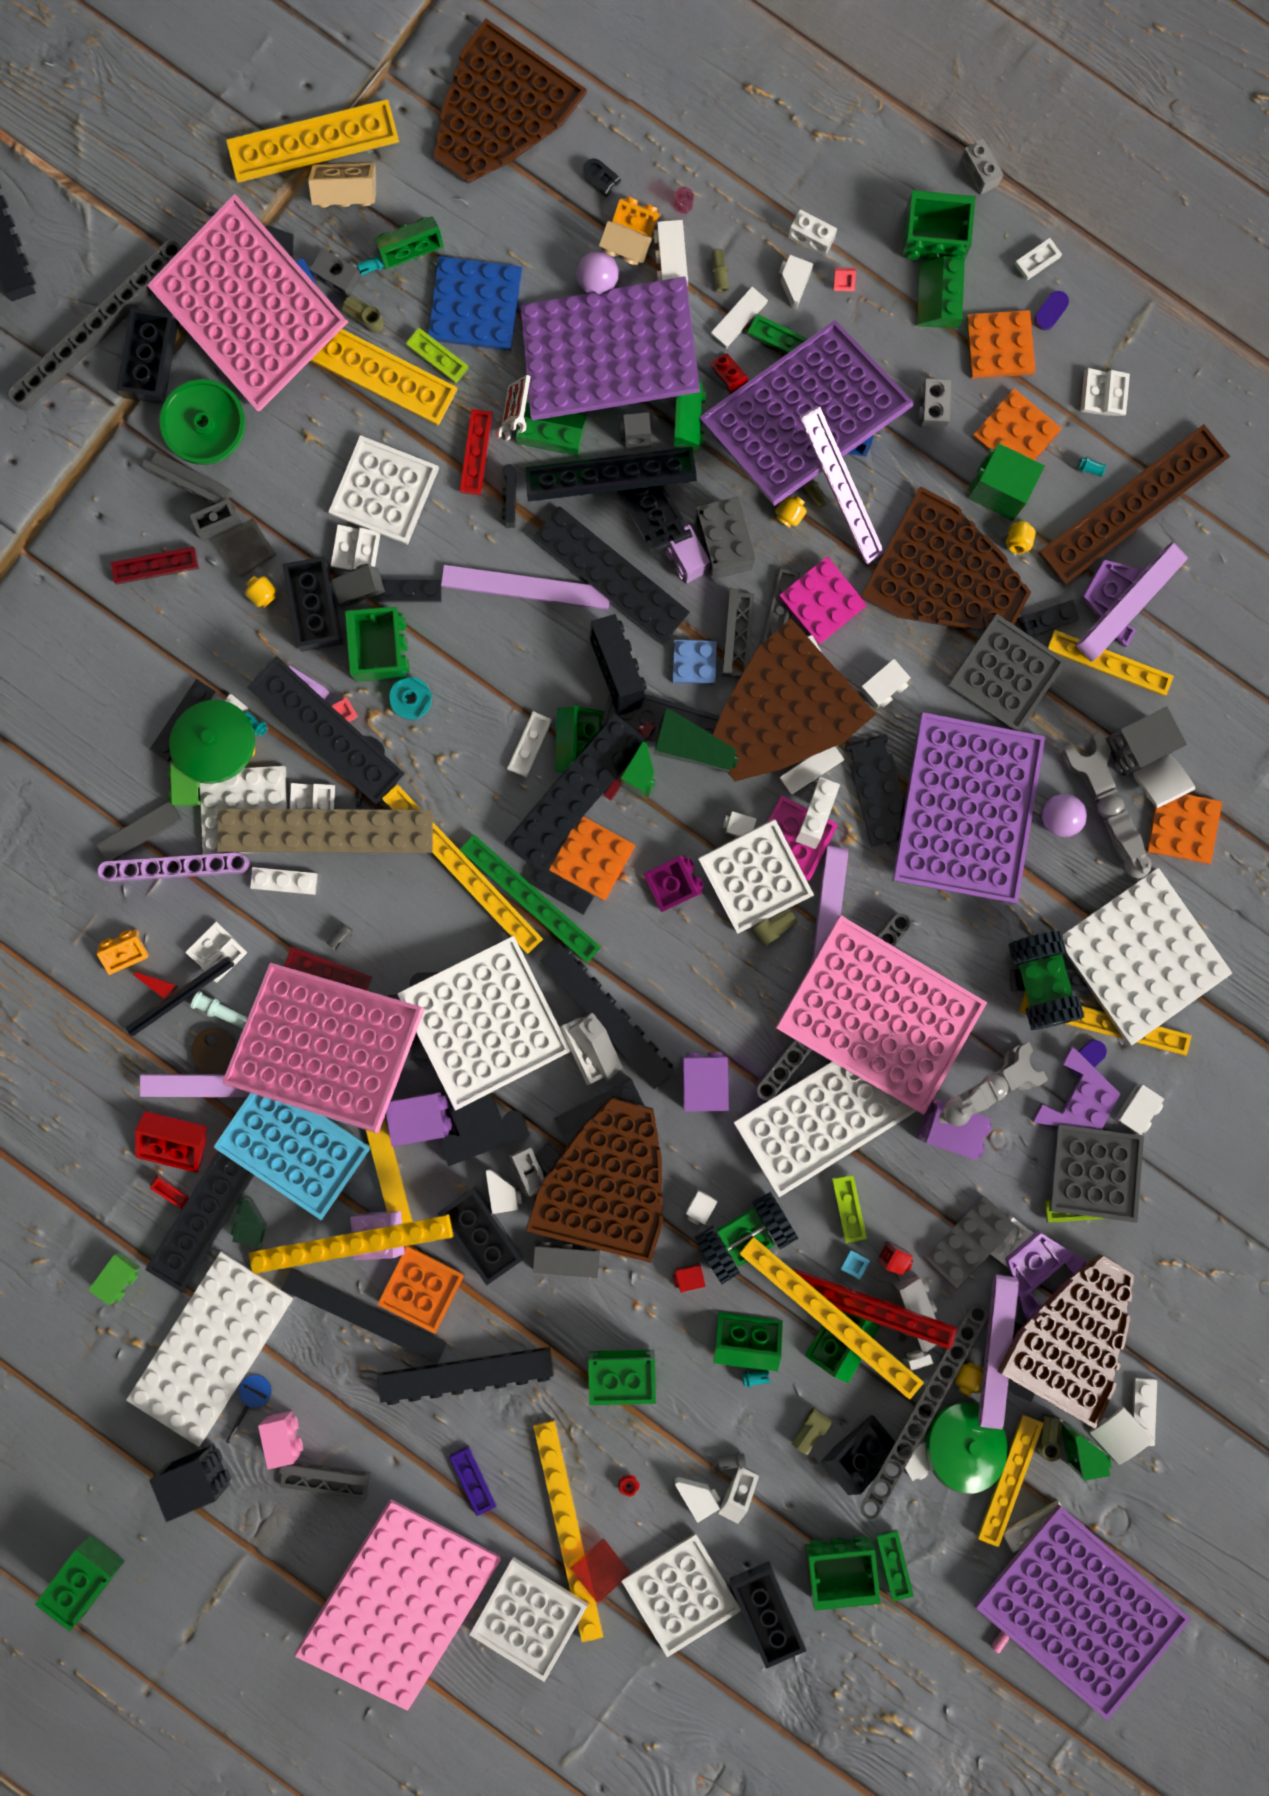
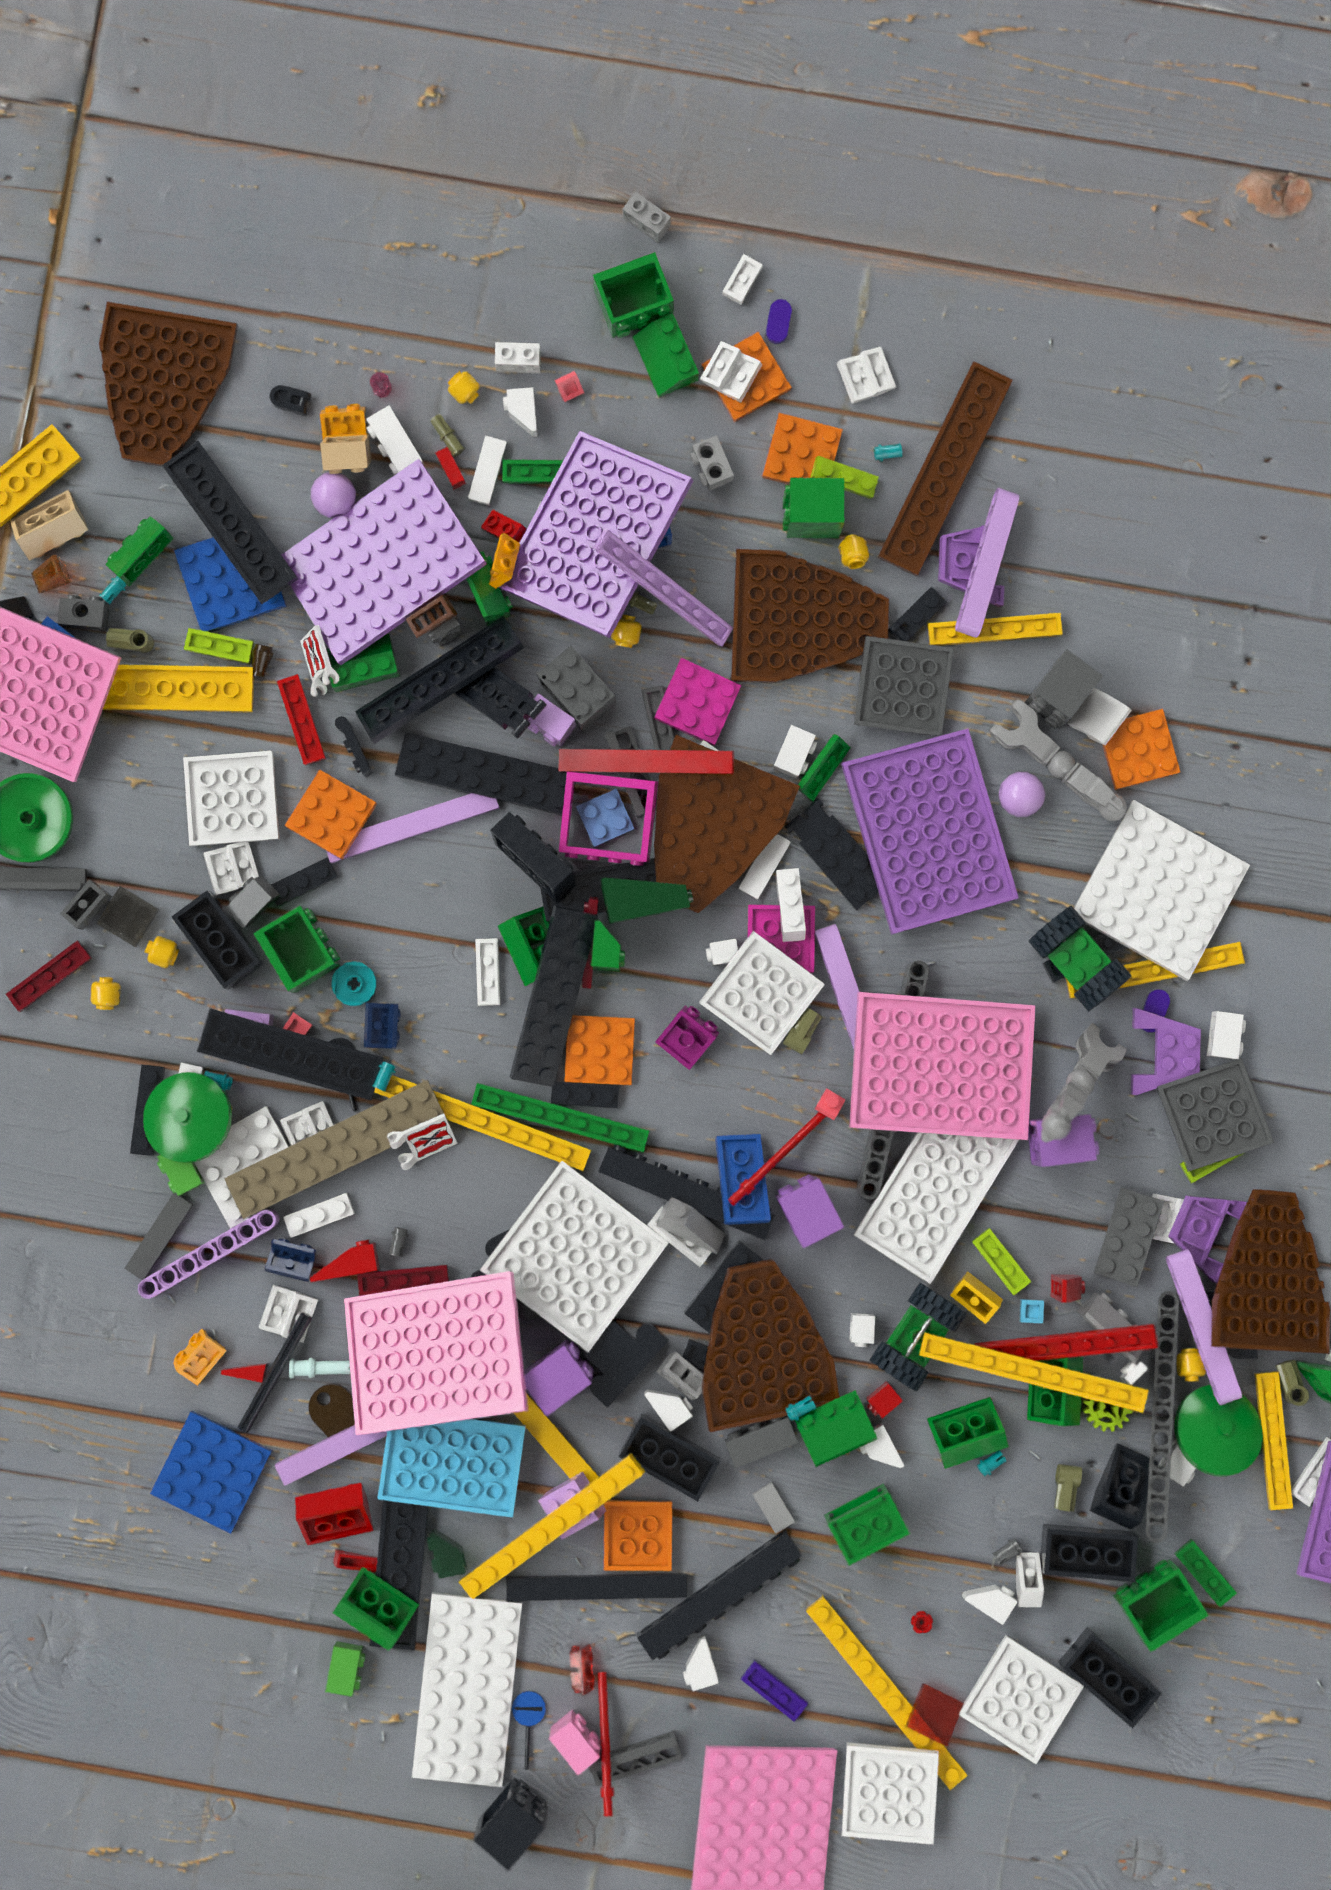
camera: 25 degrees left, 0 degrees up
none -> clear orange slope [31,555,72,593]
none -> yellow head [90,977,121,1010]
none -> blue plate [150,1411,273,1534]
none -> black plate [162,441,298,604]
none -> dark brown cone [252,644,274,677]
none -> dark blue bracket [265,1238,316,1282]
none -> orange plate [284,770,377,860]
none -> red slope [310,1239,380,1282]
none -> green slope [332,1567,419,1651]
none -> dark blue bracket [364,1003,401,1049]
none -> teal pin [372,1062,396,1092]
none -> white flag [387,1114,458,1170]
none -> reddish brown slope [406,595,458,638]
none -> red piece [435,447,466,490]
none -> yellow head [447,370,480,404]
none -> light orange bracket [489,533,520,589]
none -> tile [559,749,734,774]
none -> dark pink window [559,772,658,866]
none -> clear red hinge [569,1644,595,1696]
none -> red bar [598,1672,614,1817]
none -> white slope [683,1634,719,1691]
none -> white slope [700,341,762,402]
none -> blue plate [715,1134,771,1225]
none -> red bar [728,1112,827,1206]
none -> light grey tile [752,1481,795,1534]
none -> teal pin [785,1396,816,1421]
none -> green slope [795,1390,878,1467]
none -> green plate [798,734,851,801]
none -> lime plate [810,456,879,499]
none -> coral plate [815,1088,846,1120]
none -> white slope [860,1423,904,1468]
none -> yellow brick [950,1271,1003,1324]
none -> black brick [1040,1524,1138,1582]
none -> lime gear [1082,1399,1133,1432]

